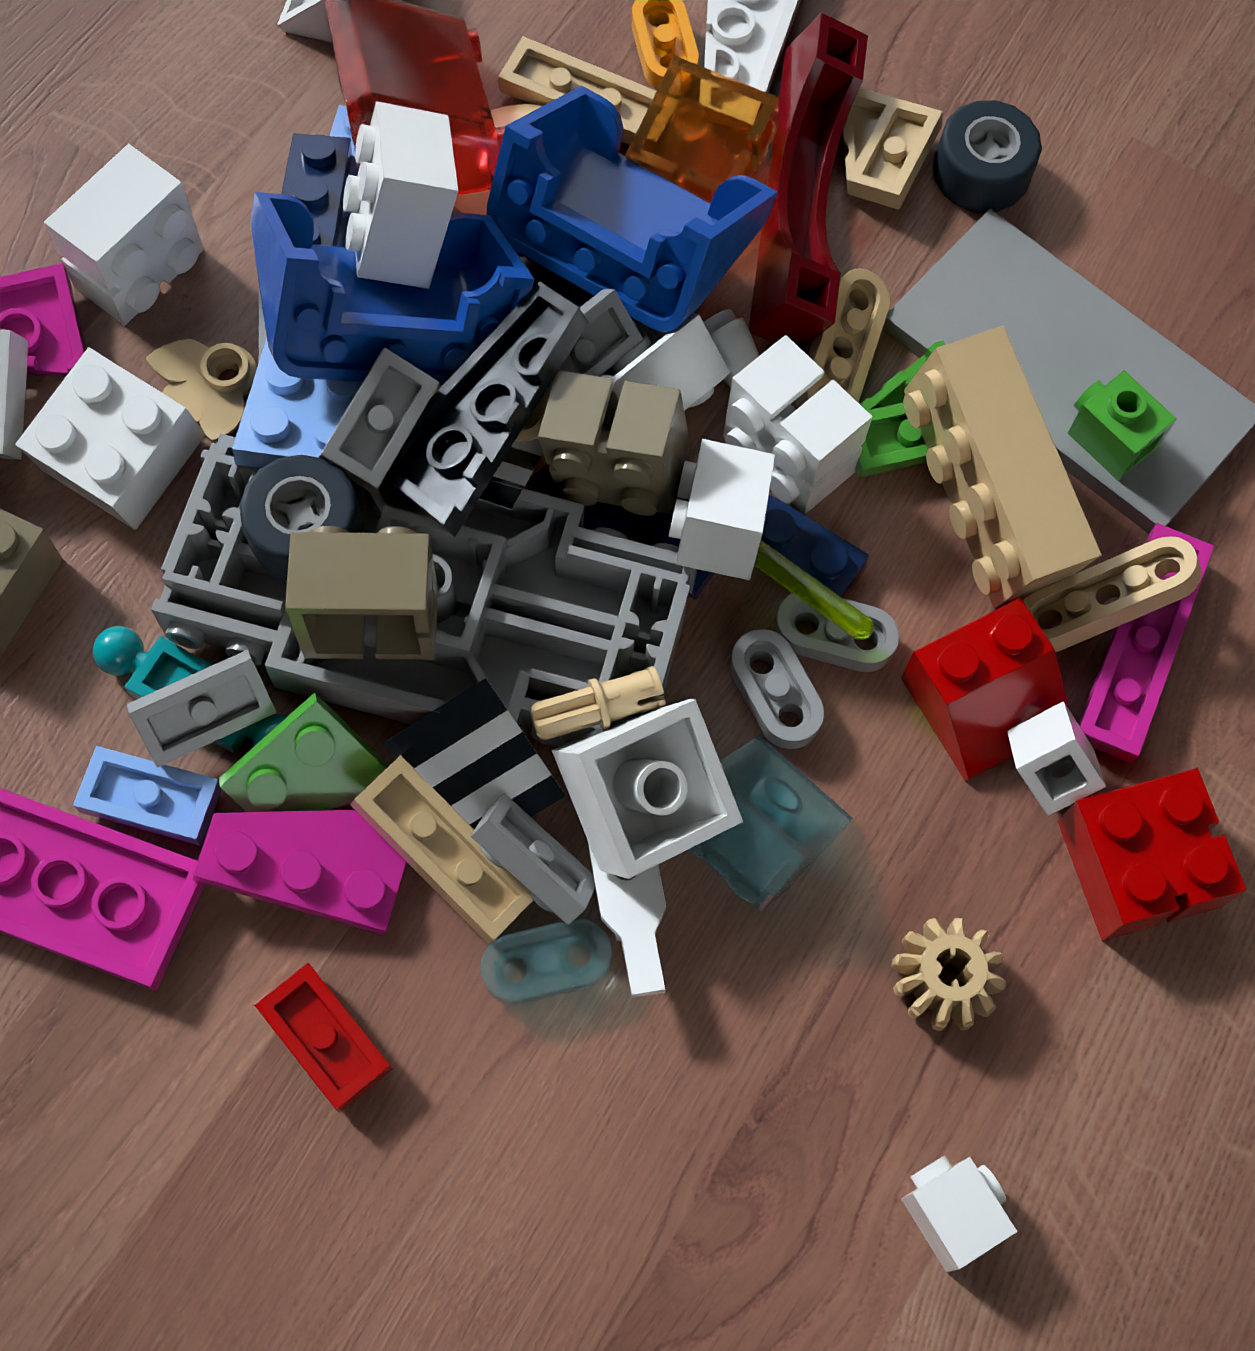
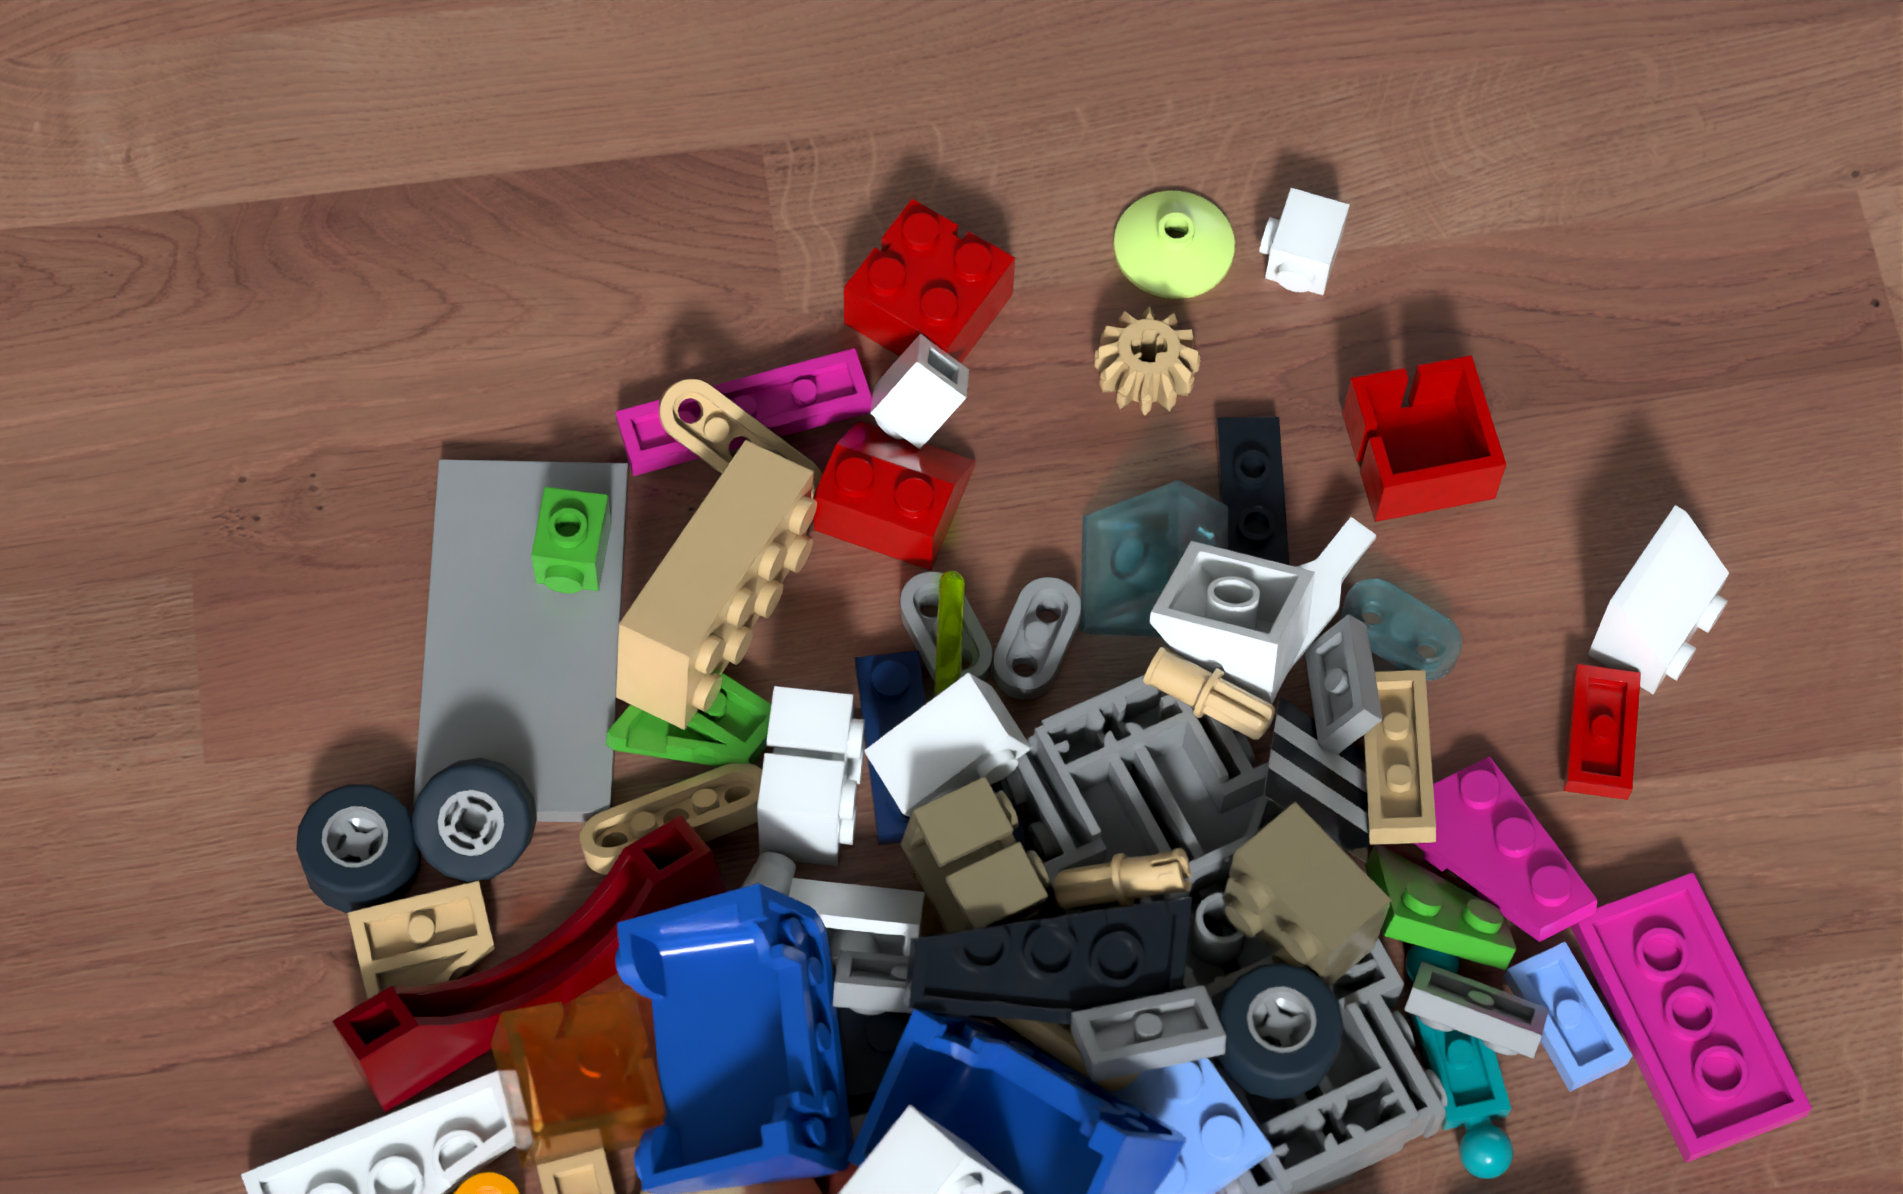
camera: 130 degrees left, 5 degrees down
none -> black wheel [412,758,537,882]
none -> tan axle [1054,848,1191,909]
none -> yellowish green dish [1114,191,1235,299]
none -> black plate [1215,417,1290,565]
none -> red piece [1342,355,1507,522]
none -> white slope [1588,505,1729,694]

